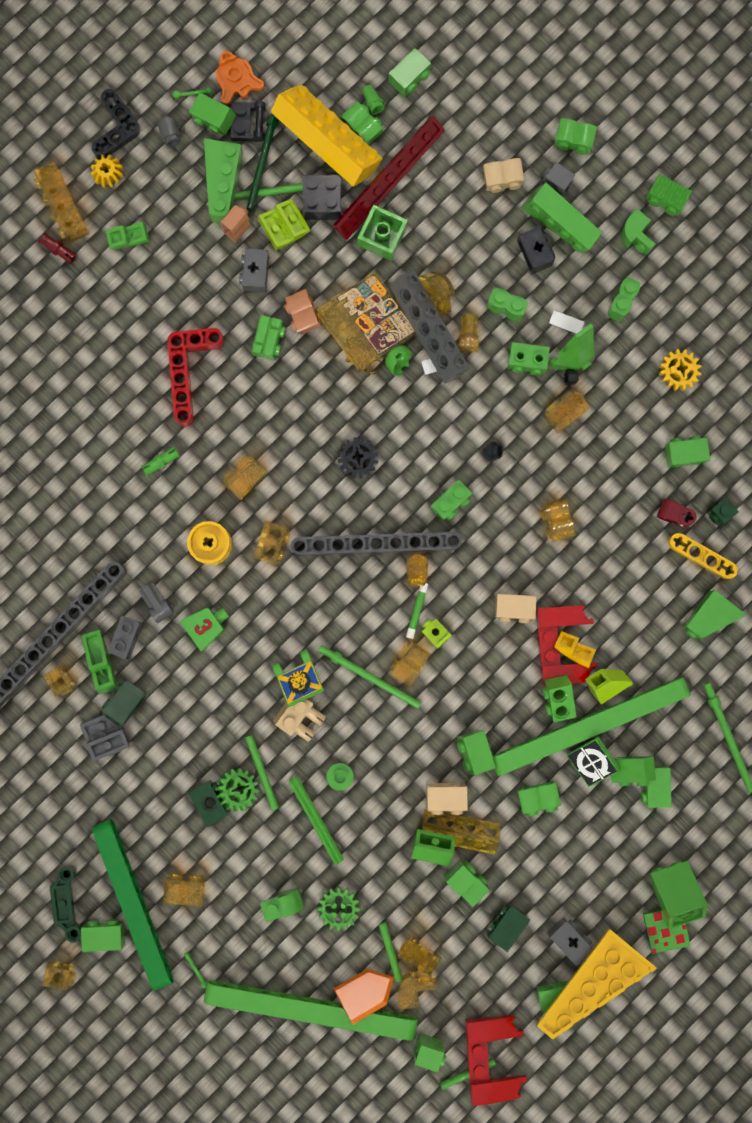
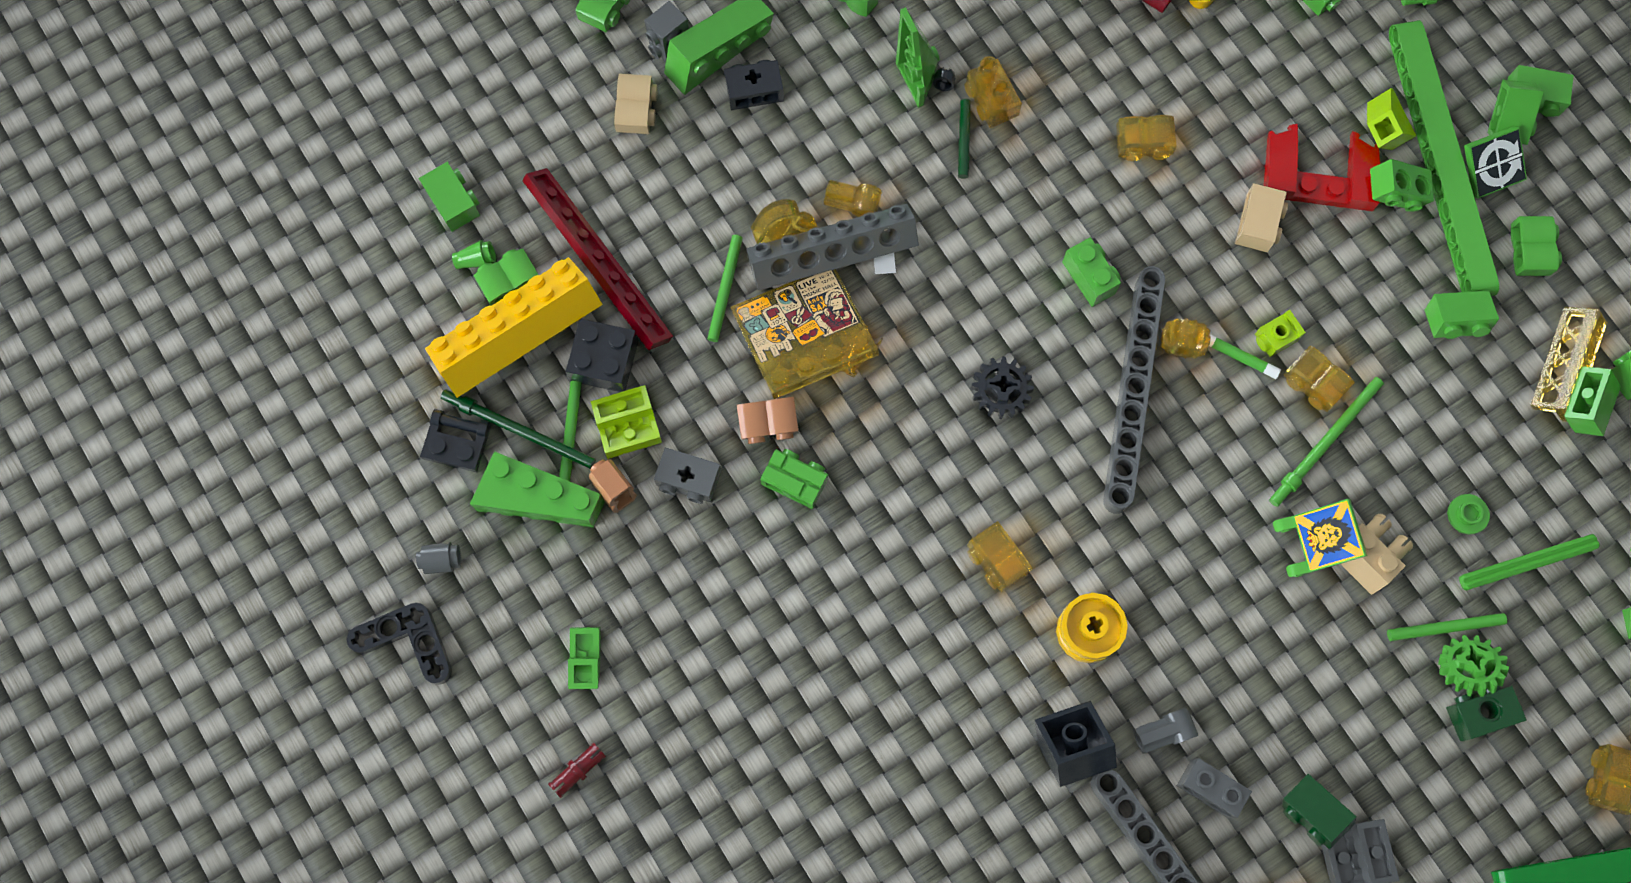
camera: 75 degrees left, 10 degrees down
clear yellow brick [34,161,90,244] -> none
bright green slope [81,629,118,695] -> none
yellow gear [91,154,123,188] -> none
bright green pin [141,446,180,477] -> none
red beam [167,328,225,427] -> none
bright green hinge [173,87,212,99] -> none
bright green torso [180,608,230,651] -> none
bright green brick [189,92,236,135] -> none
orange tile [216,51,265,106] -> none
clear yellow brick [253,521,290,566] -> none
bright green brick [357,204,408,261] -> none
bright green hair [385,345,412,376] -> none
tan brick [426,783,468,815] -> none
black plate [483,441,503,460] -> none
bright green brick [486,288,529,322] -> none
bright green brick [507,342,550,376] -> none
white sticker [549,310,584,334] -> none
yellow slope [555,631,596,668] -> none
none -> bright green bar [707,235,743,342]
none -> dark green bar [958,99,971,179]
none -> black brick [1034,701,1117,787]

